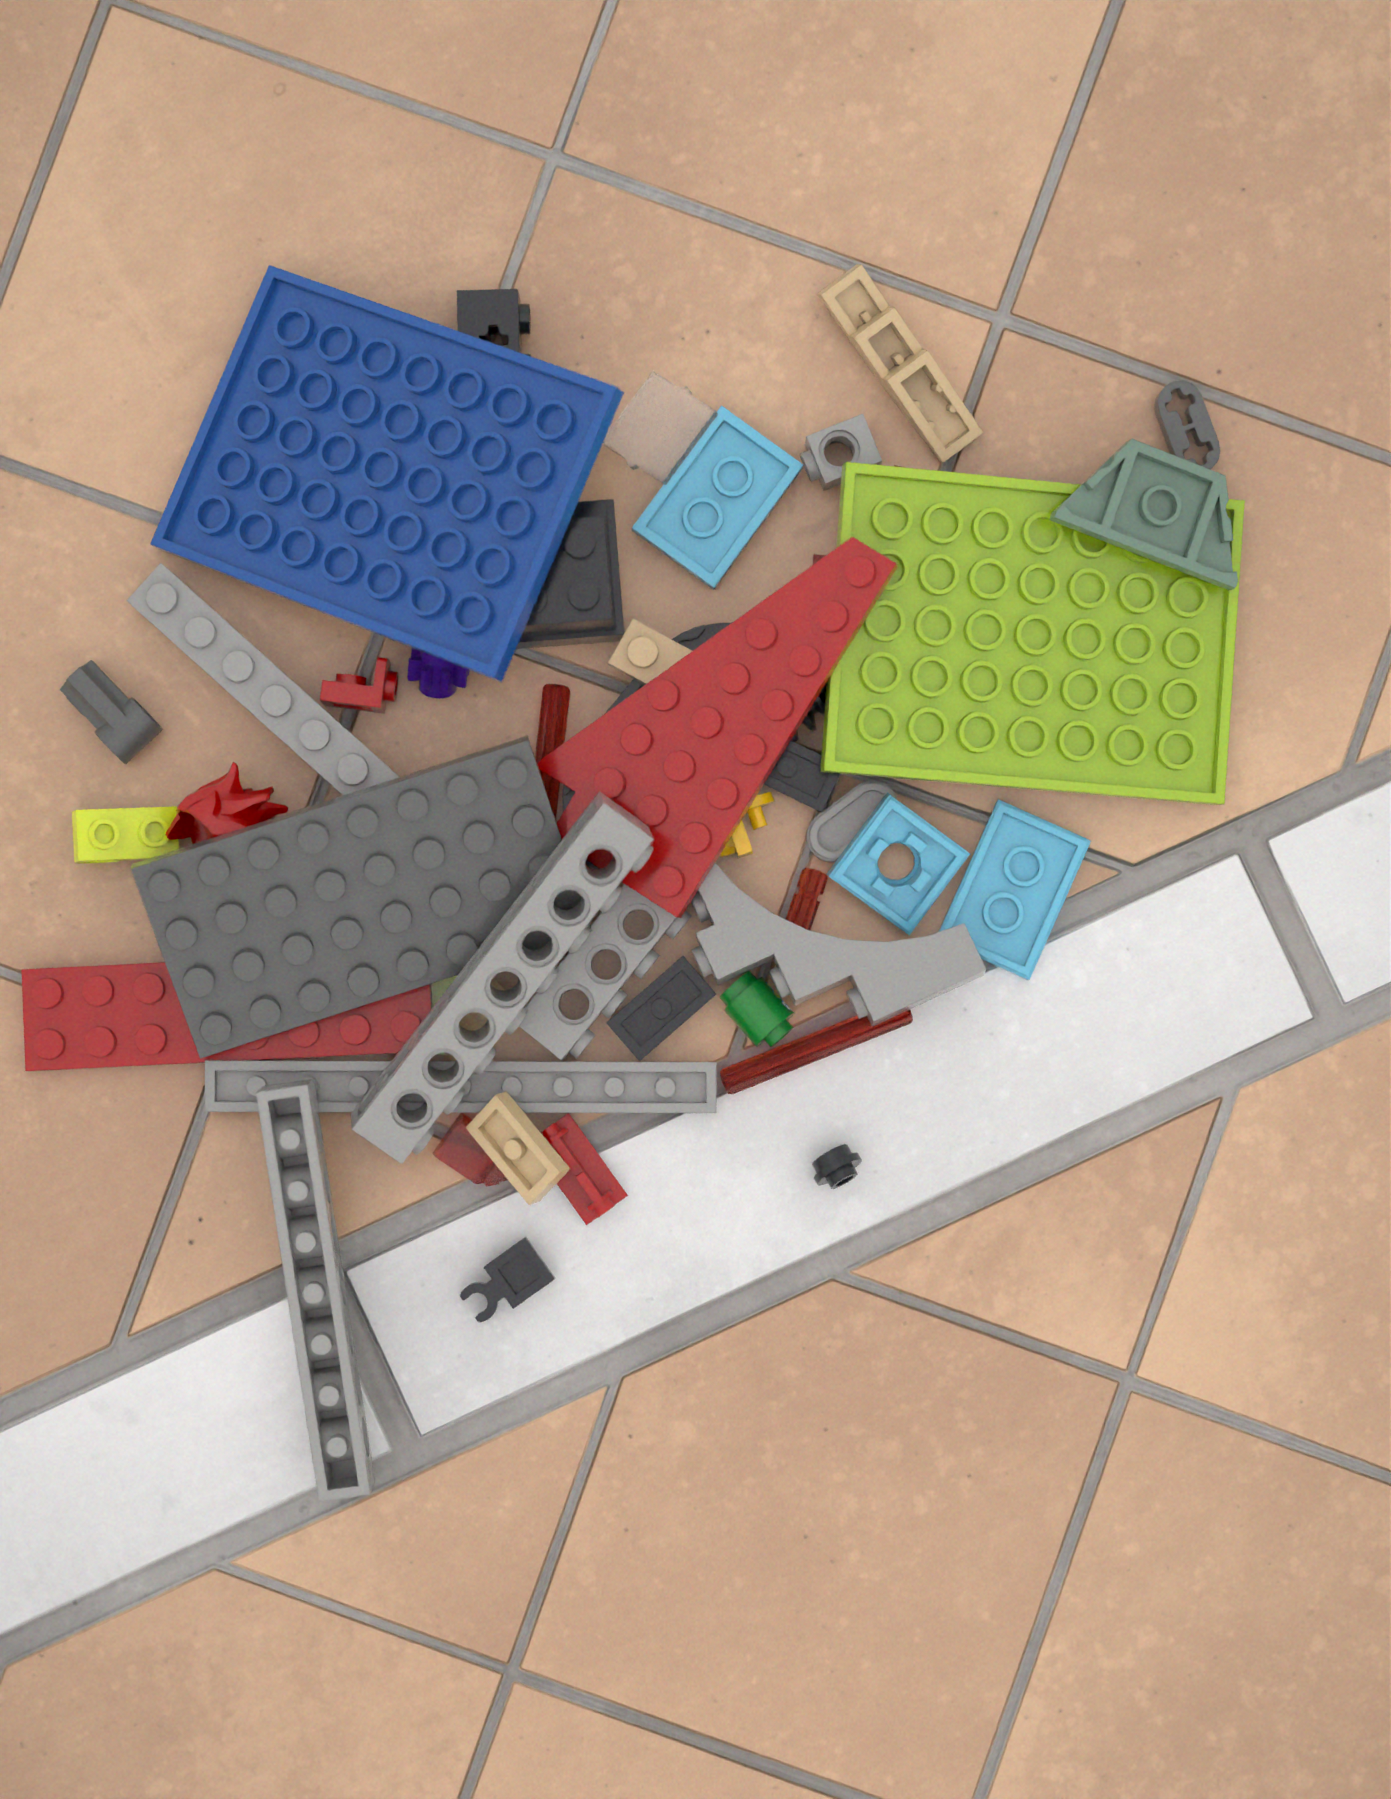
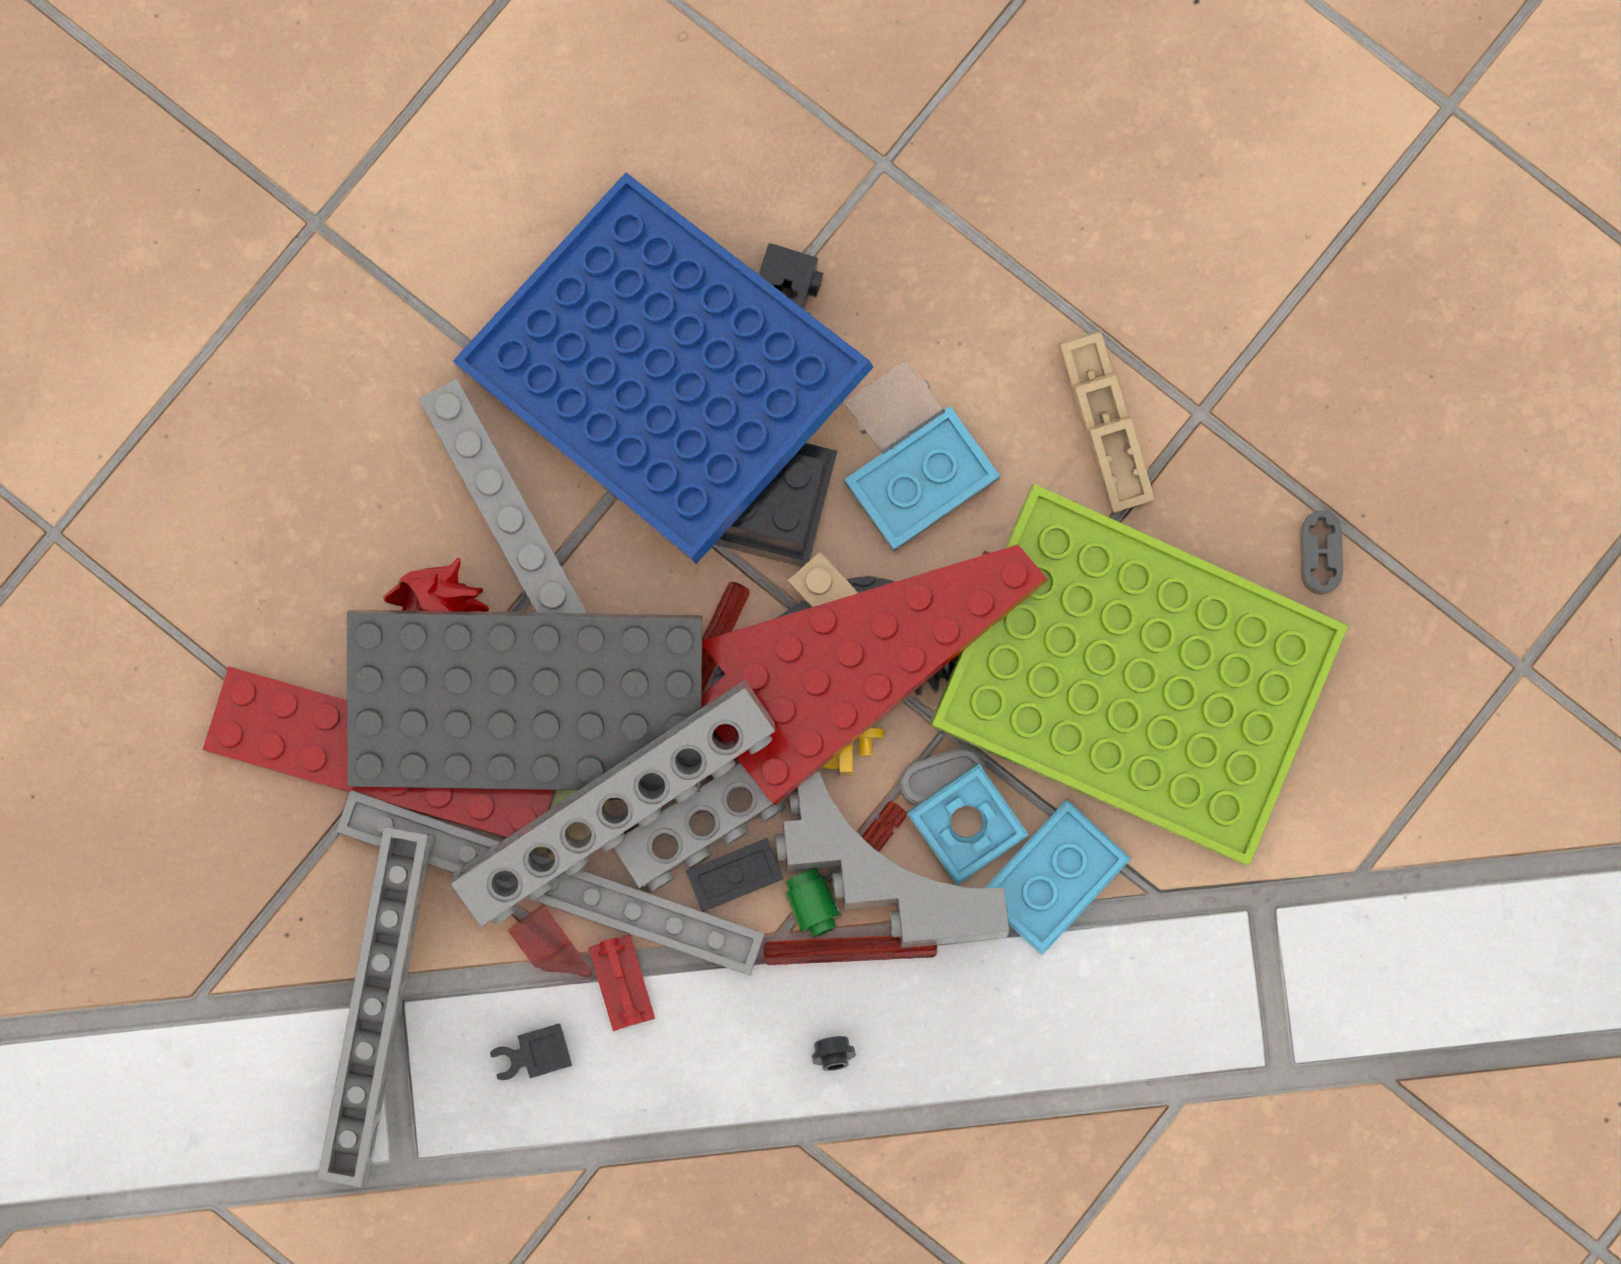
camera: 15 degrees right, 5 degrees down
dark grey piece [60,660,163,764] -> none
neon yellow plate [72,806,179,864] -> none
red bracket [320,657,398,714] -> none
dark purple gear [407,648,470,699] -> none
tan plate [465,1091,570,1205] -> none
black plate [764,741,841,812] -> none
light grey brick [800,414,882,491] -> none
sand green wing [1049,439,1238,591] -> none

